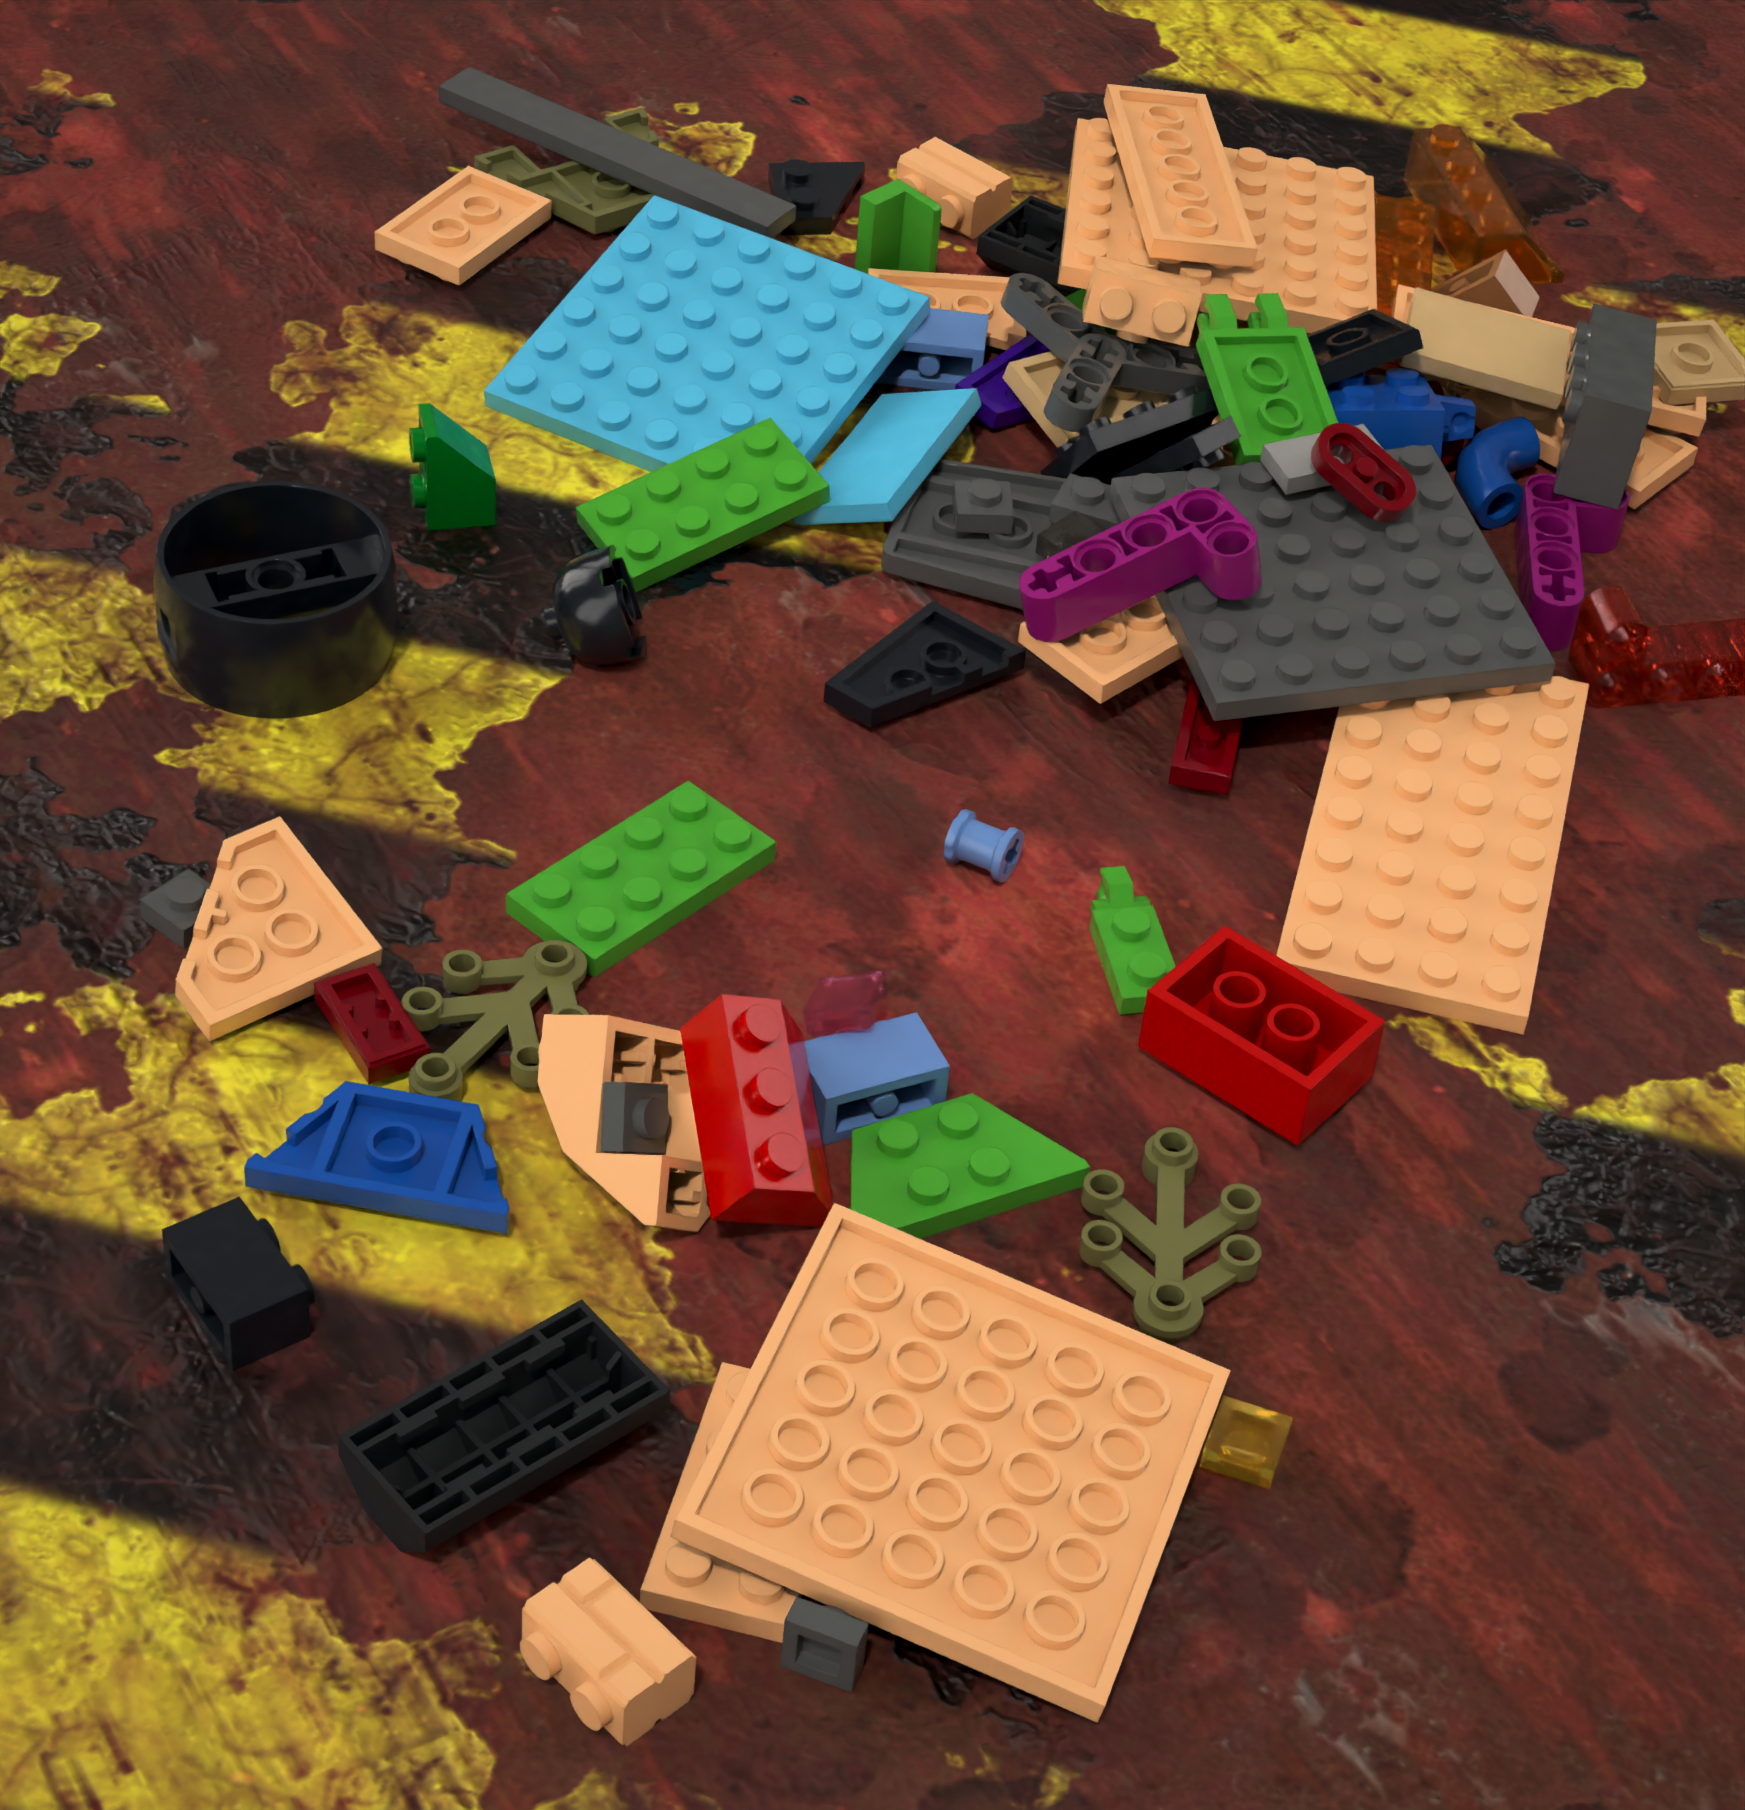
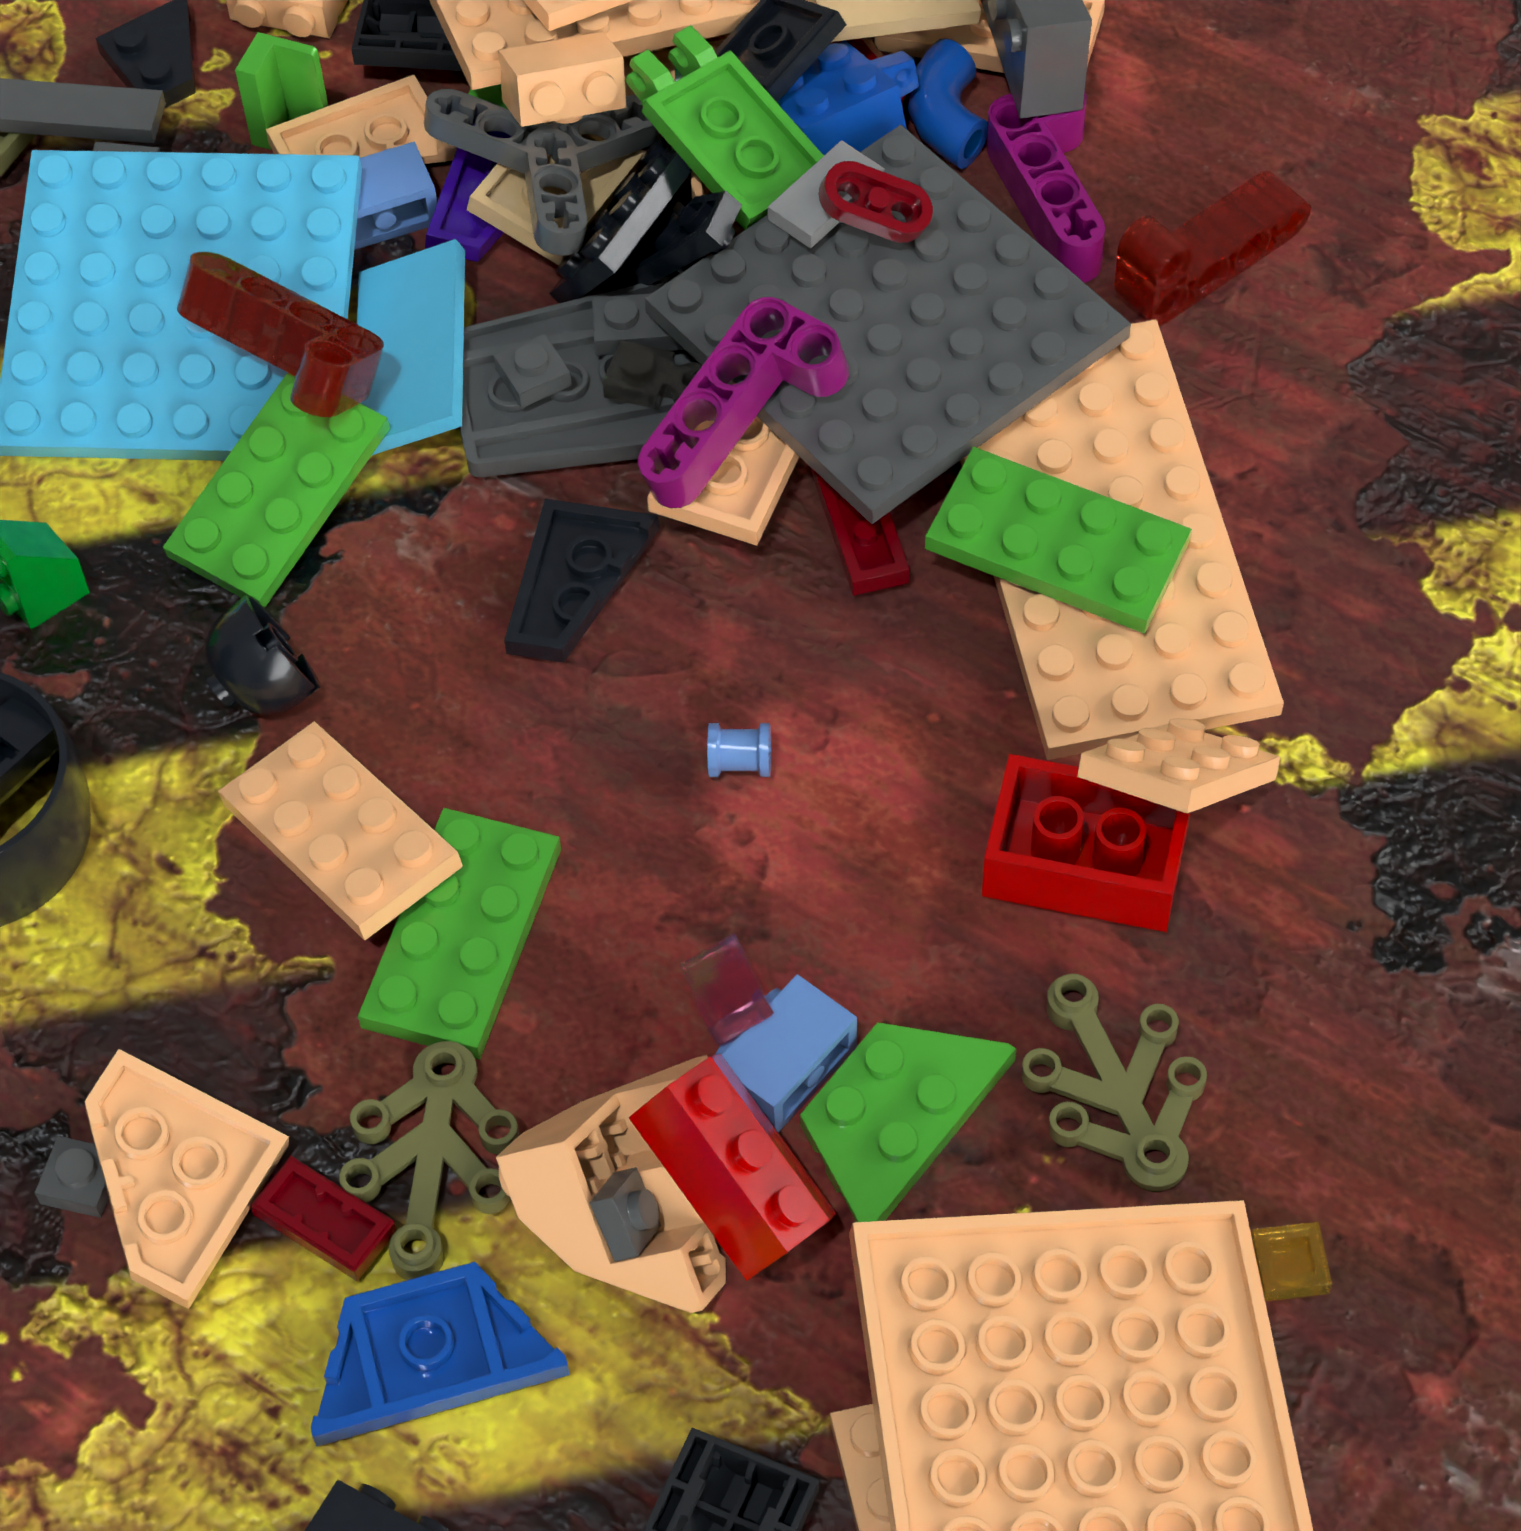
camera: 20 degrees left, 15 degrees up
bright green hinge [1089,866,1176,1015] -> none
none -> clear red beam [177,252,384,417]
none -> light nougat plate [218,721,463,940]
none -> bright green plate [925,447,1192,634]
none -> light nougat plate [1077,718,1280,813]

